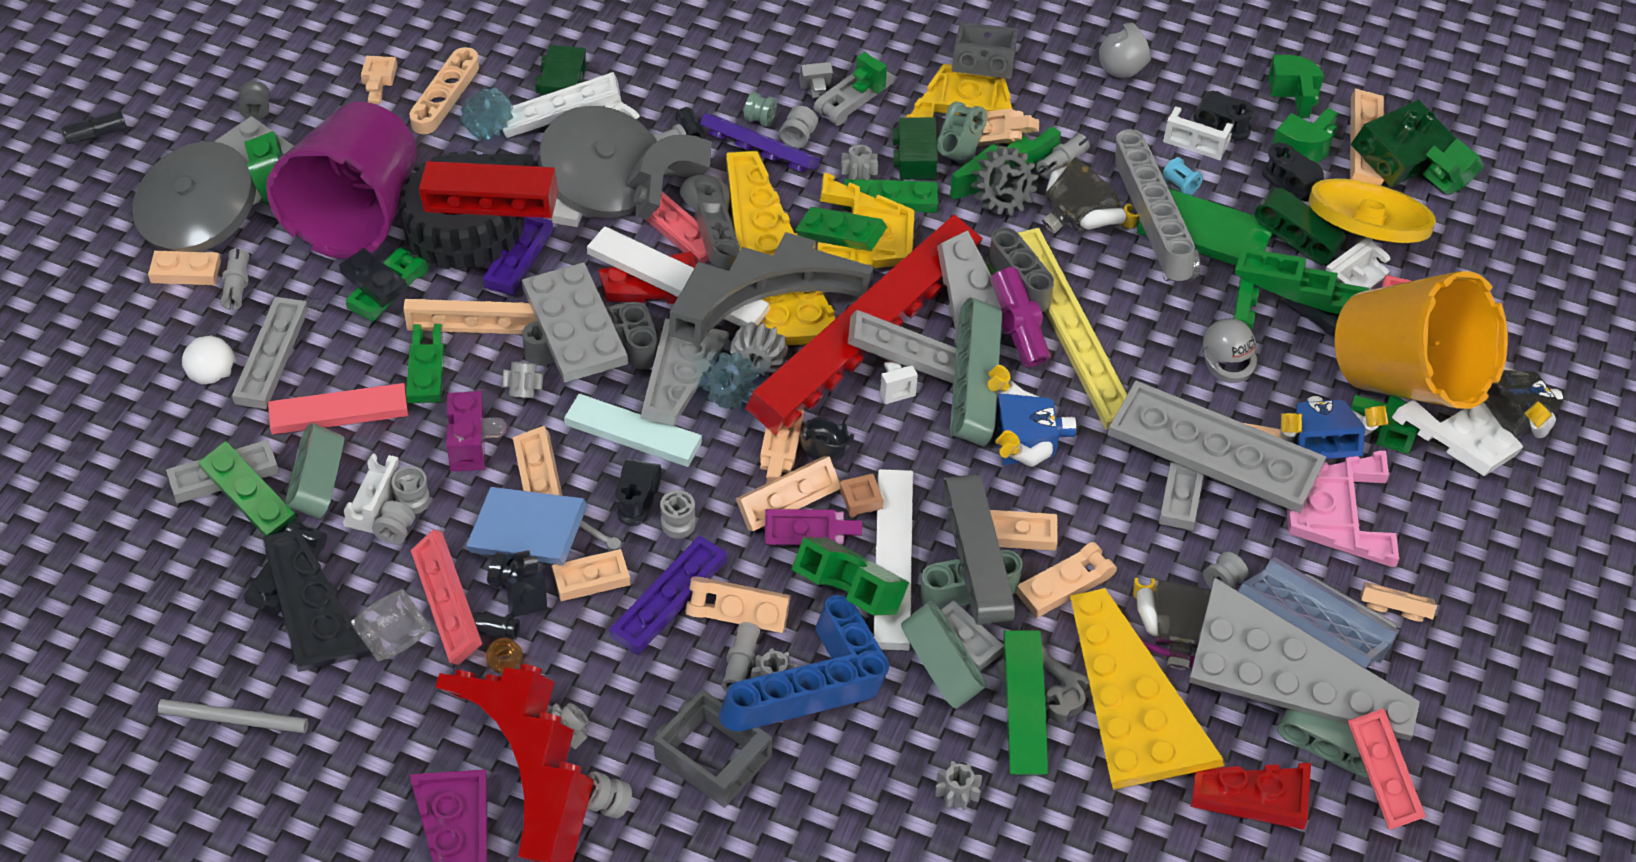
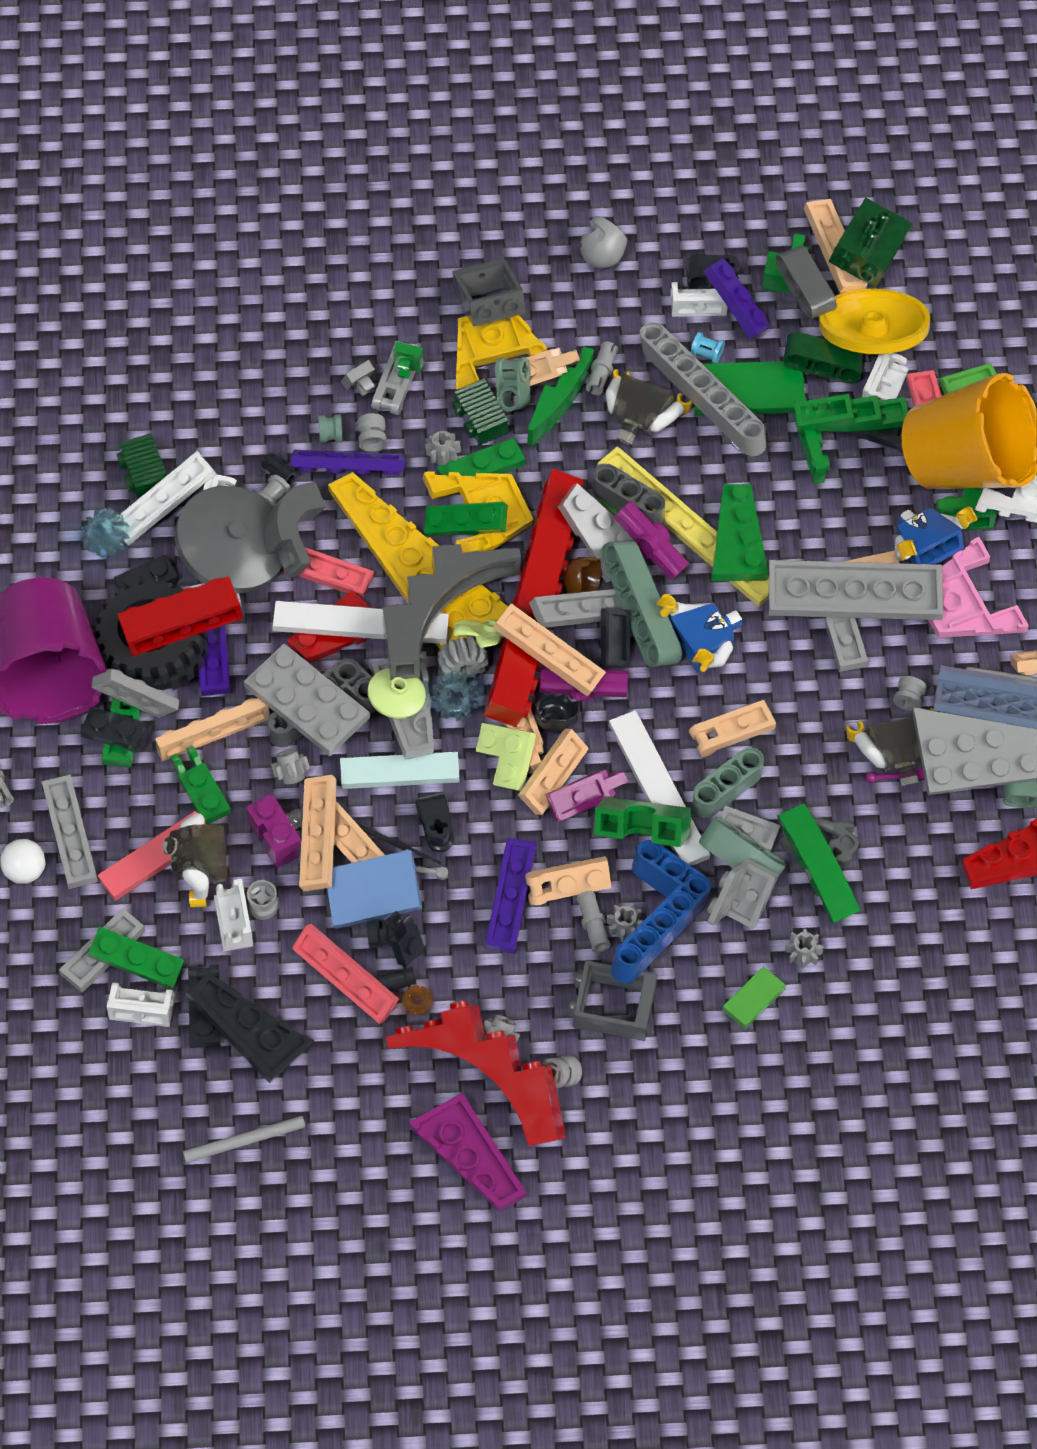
camera: 25 degrees left, 10 degrees up
sand green beam [285,422,345,519] -> none
clear piece [351,589,432,662] -> none
light grey wheel [372,501,415,545] -> none
light nougat beam [409,47,479,134] -> none
light nougat plate [552,549,630,601] -> none
light grey wheel [660,490,696,539] -> none
dark grey beam [680,174,740,269] -> none
nougat tile [840,474,884,517] -> none
white tile [880,361,918,404] -> none
dark grey beam [943,474,1015,625] -> none
dark grey gear [971,147,1038,215] -> none
light nougat plate [1016,542,1117,618] -> none
yellow wing [1070,588,1225,790] -> none
light grey helmet [1202,318,1257,383] -> none
black piece [1262,142,1324,199] -> none
green brick [1268,55,1324,119] -> none
green brick [1422,138,1484,195] -> none
none -> light grey plate [92,669,179,718]
none -> white hinge [107,983,175,1027]
none -> clear smoke torso [162,813,227,908]
none -> light nougat plate [299,775,337,891]
none -> black piece [355,821,441,865]
none -> yellowish green dish [368,668,426,719]
none -> yellowish green plate [453,620,504,647]
none -> yellowish green plate [476,723,536,791]
none -> light nougat plate [493,604,606,697]
none -> magenta piece [539,666,628,701]
none -> reddish brown hair [564,557,601,594]
none -> black tile [600,607,630,669]
none -> dark purple plate [703,258,770,339]
none -> light grey bracket [707,858,779,929]
none -> green wing [711,484,769,581]
none -> bright green tile [722,966,786,1029]
none -> dark grey beam [776,245,837,319]

